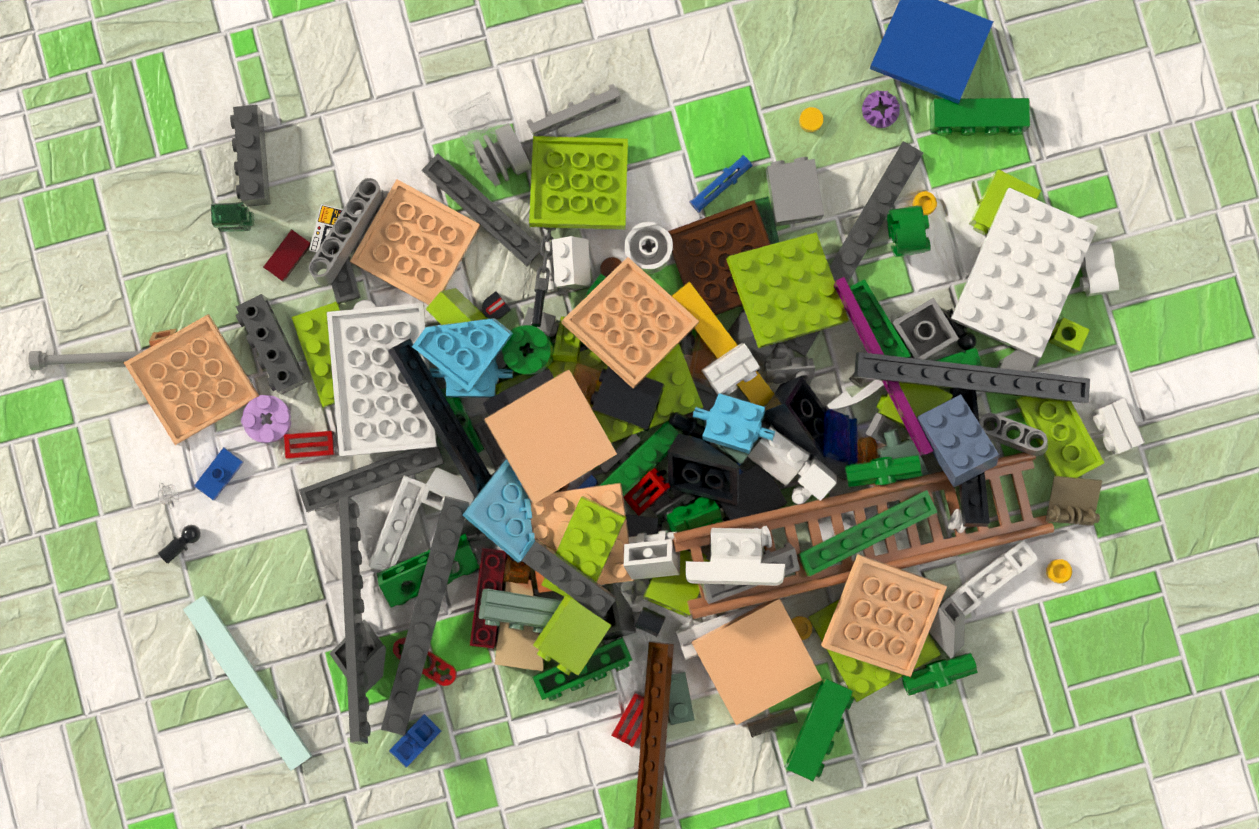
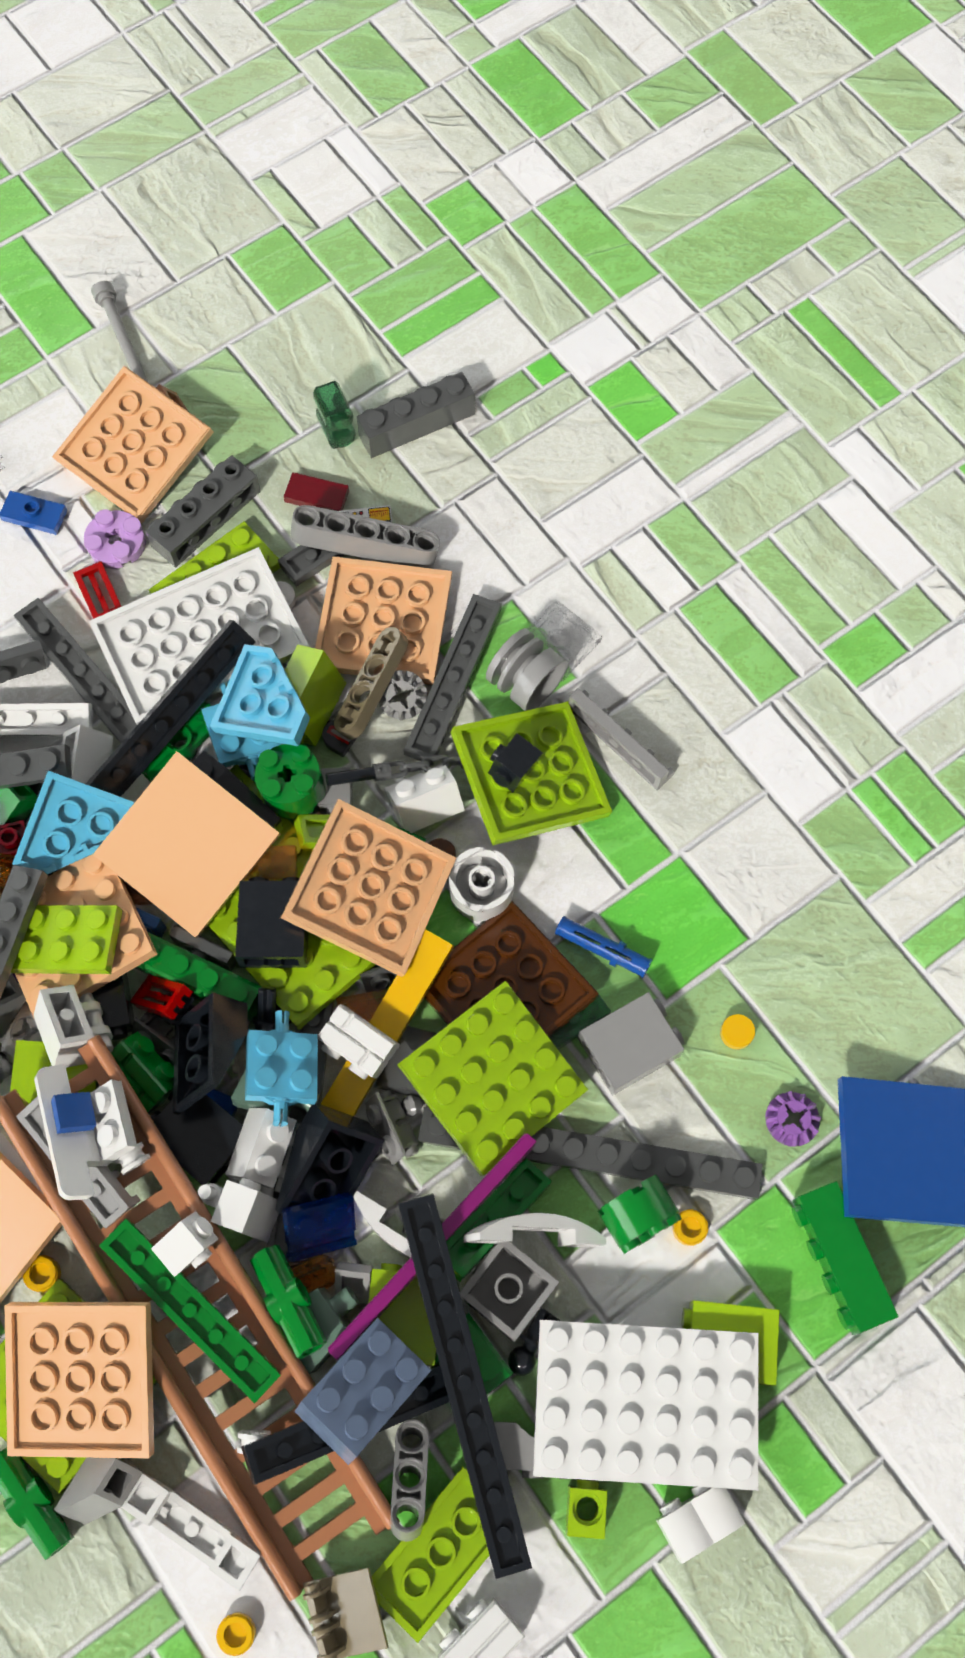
camera: 70 degrees right, 15 degrees down
none -> blue tile [51,1092,97,1134]
none -> white brick [151,1211,219,1277]
none -> dark tan beam [334,627,408,740]
none -> light grey gear [379,670,427,720]
none -> white slope [464,1213,606,1248]
none -> black brick [488,733,543,792]

